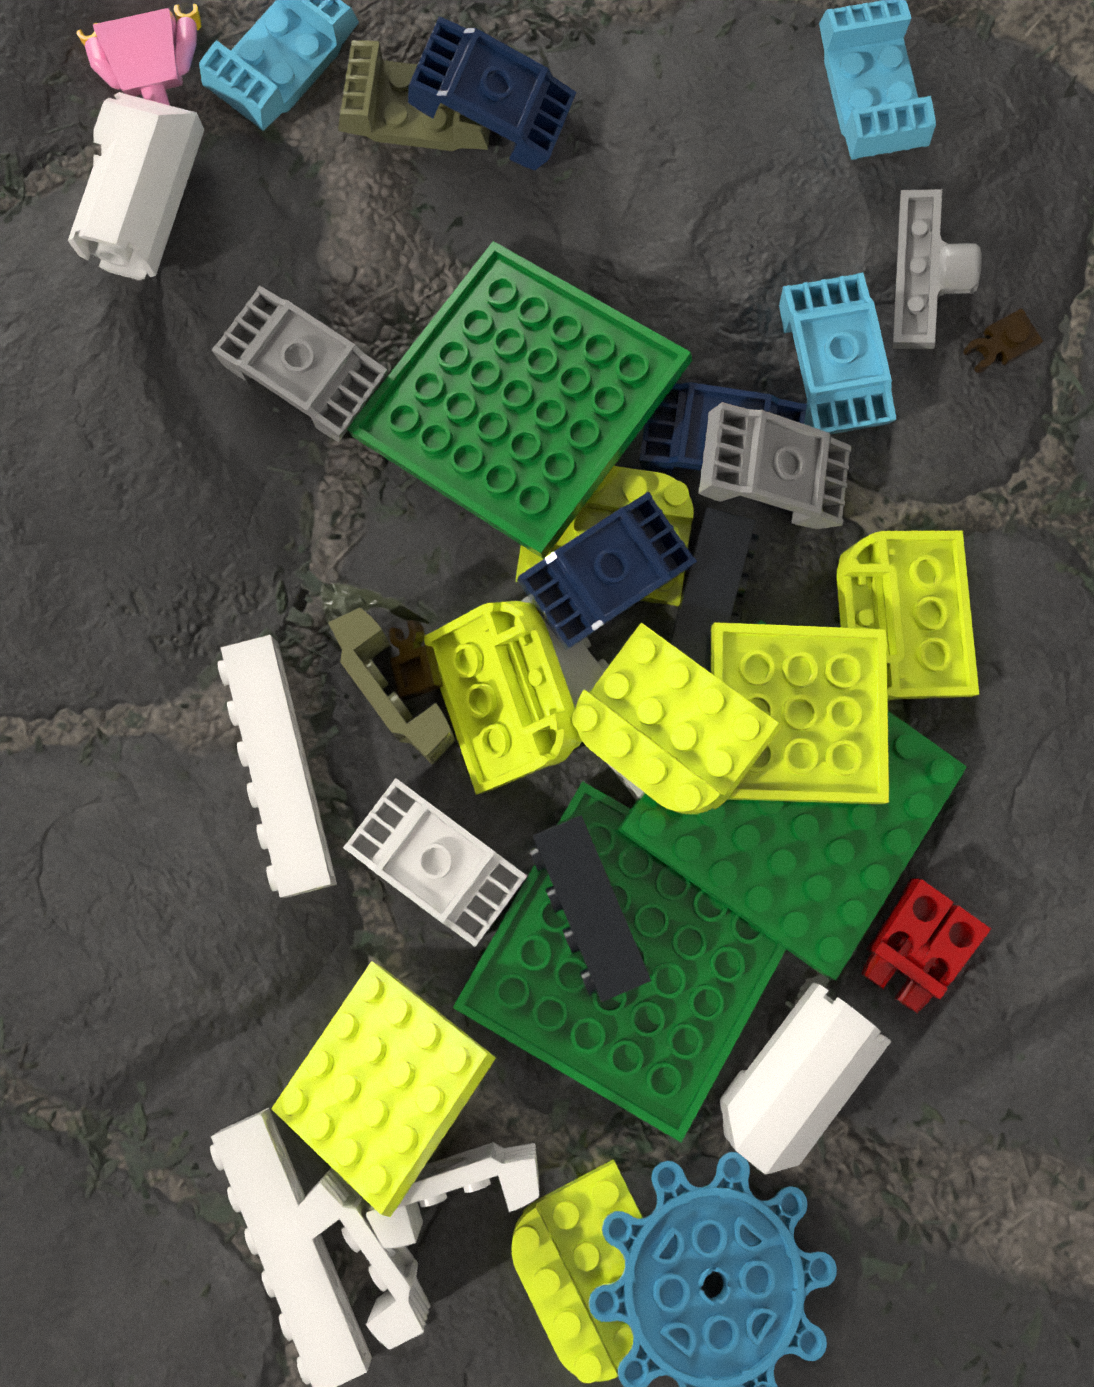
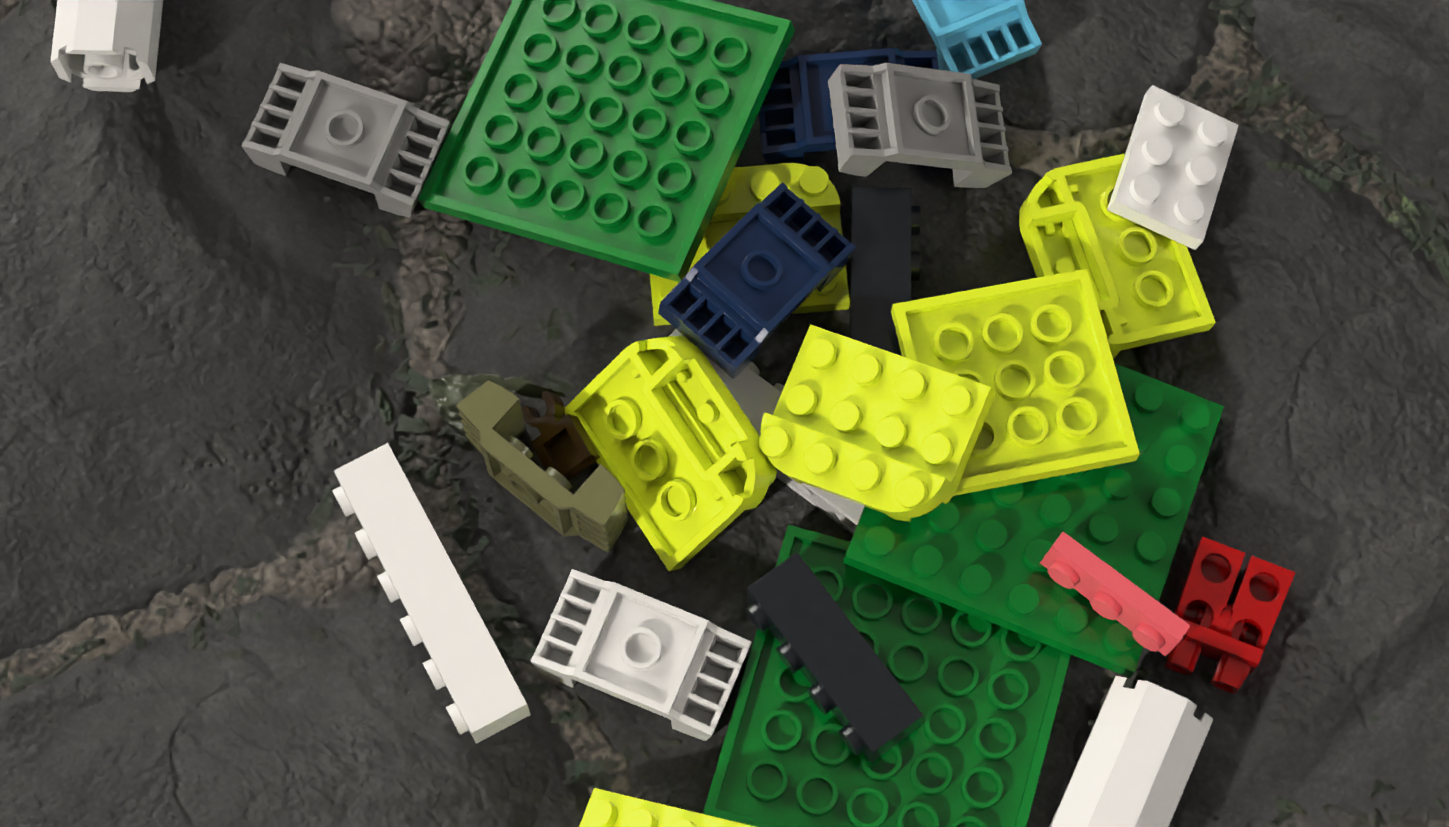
camera: 10 degrees left, 10 degrees down
none -> coral plate [1040,532,1191,657]
none -> white plate [1107,85,1239,250]

